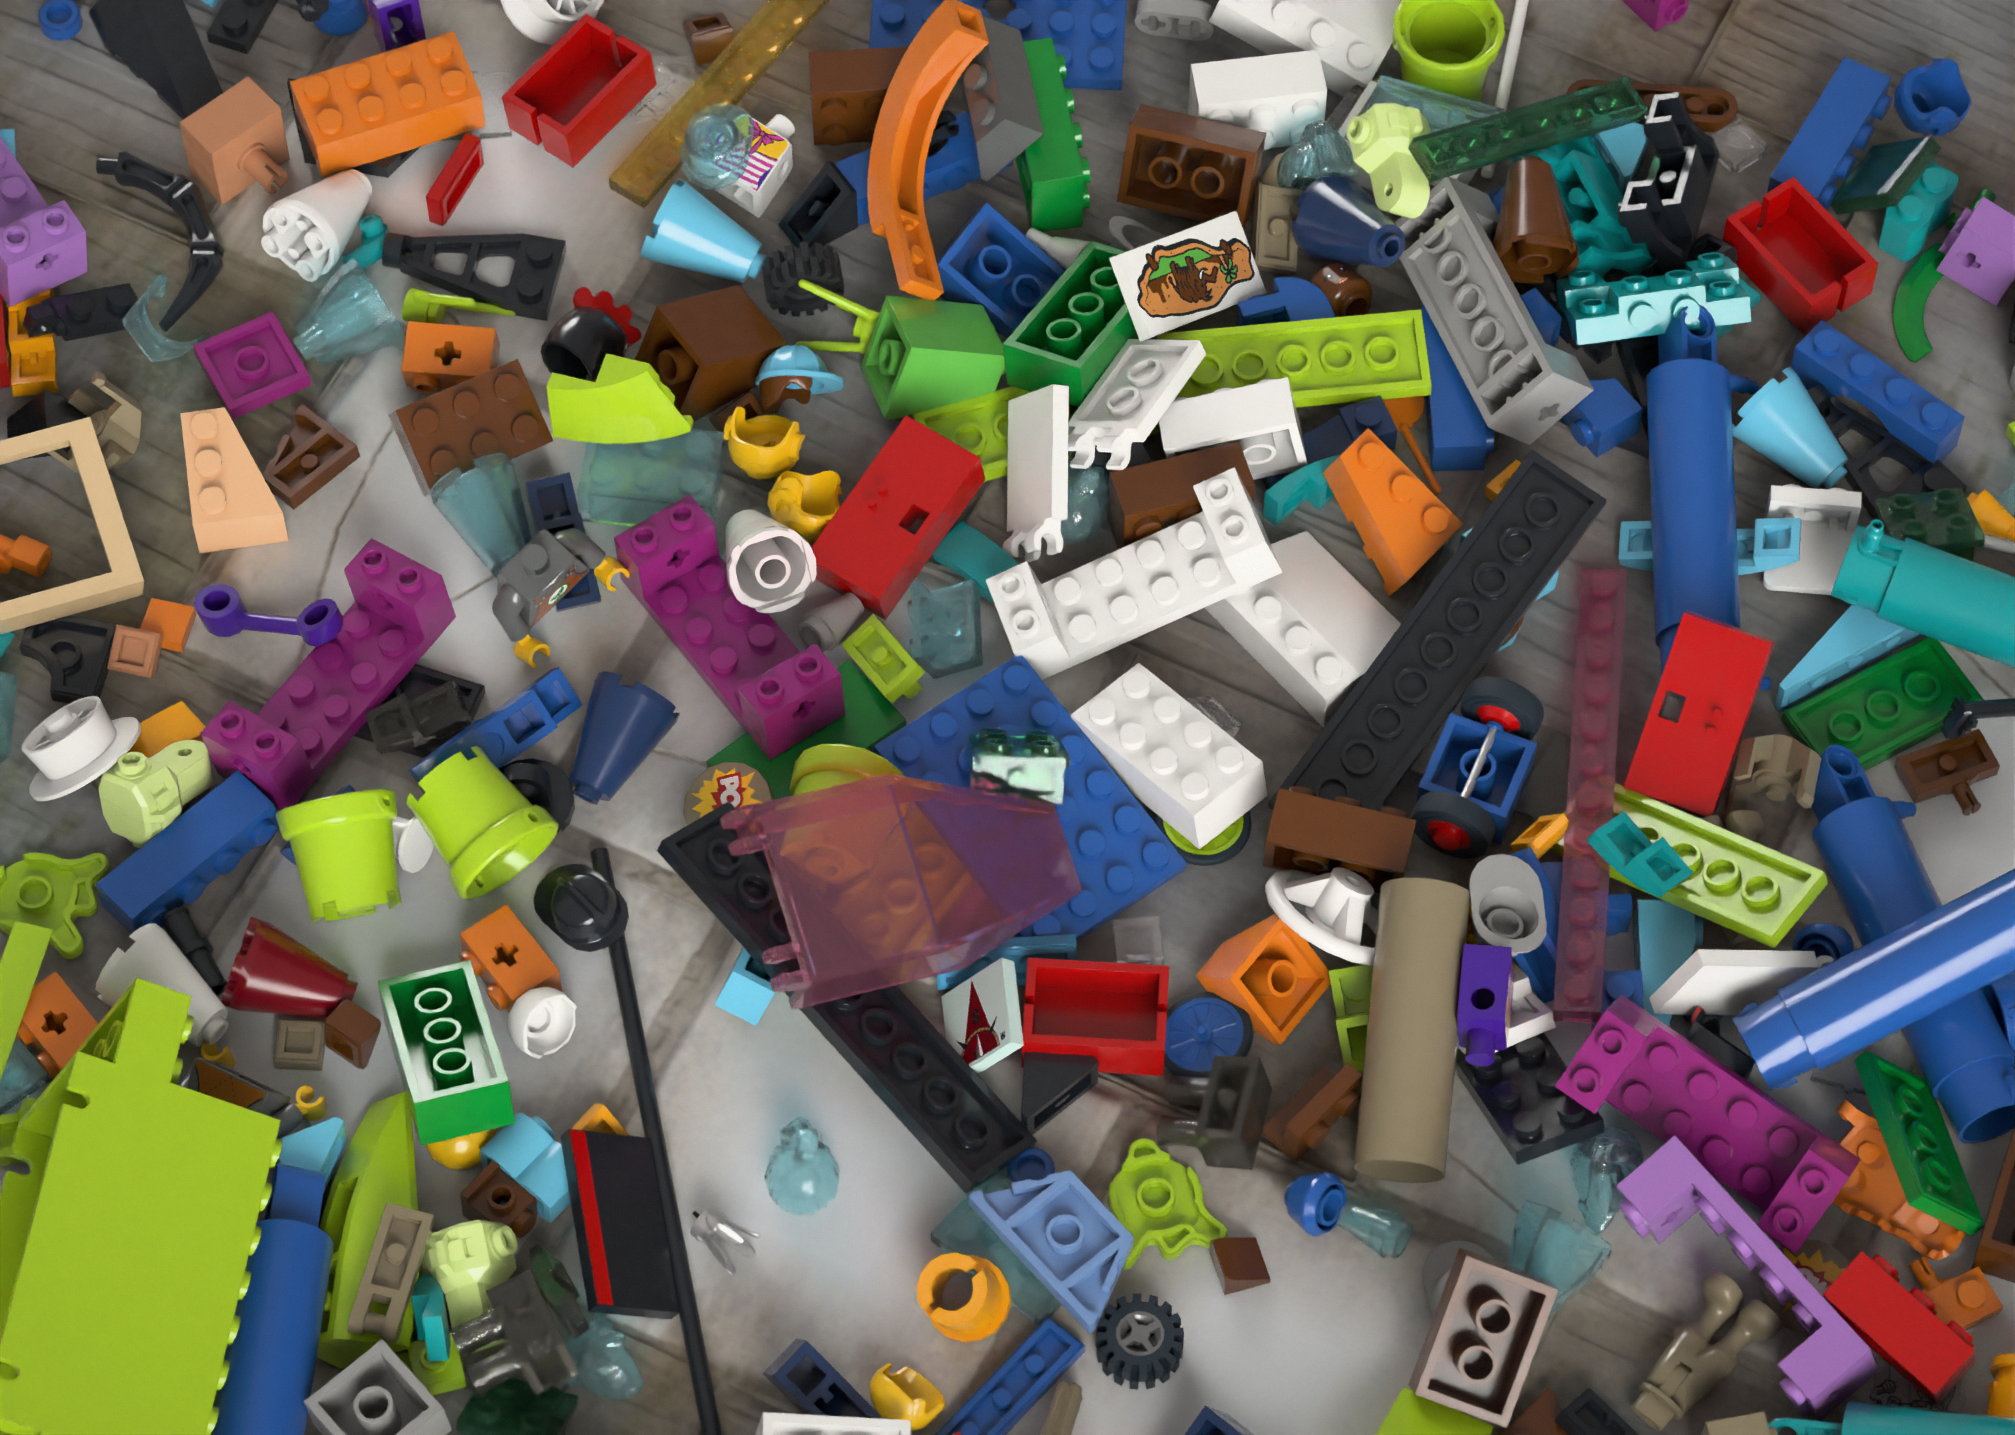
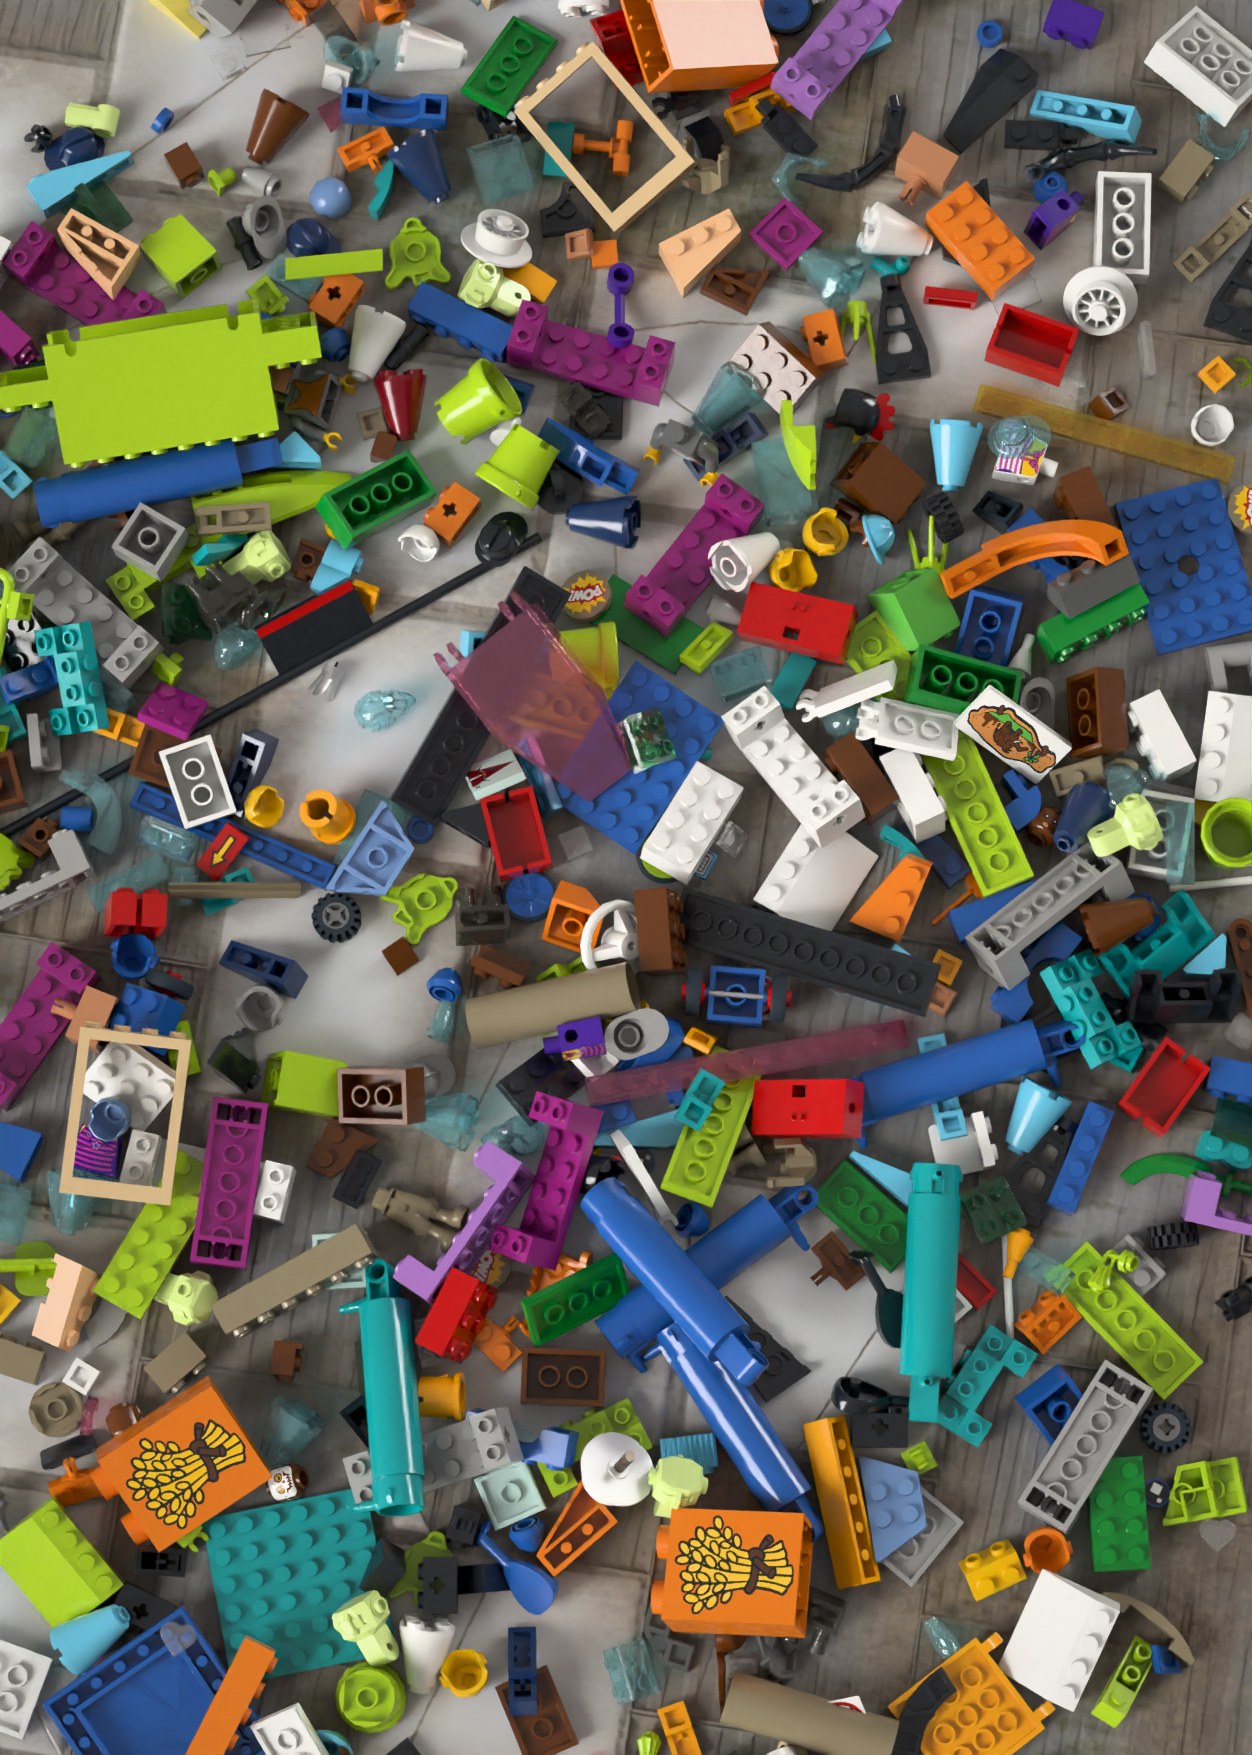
camera: 75 degrees right, 20 degrees up
clear green plate [1408,77,1648,182] -> none

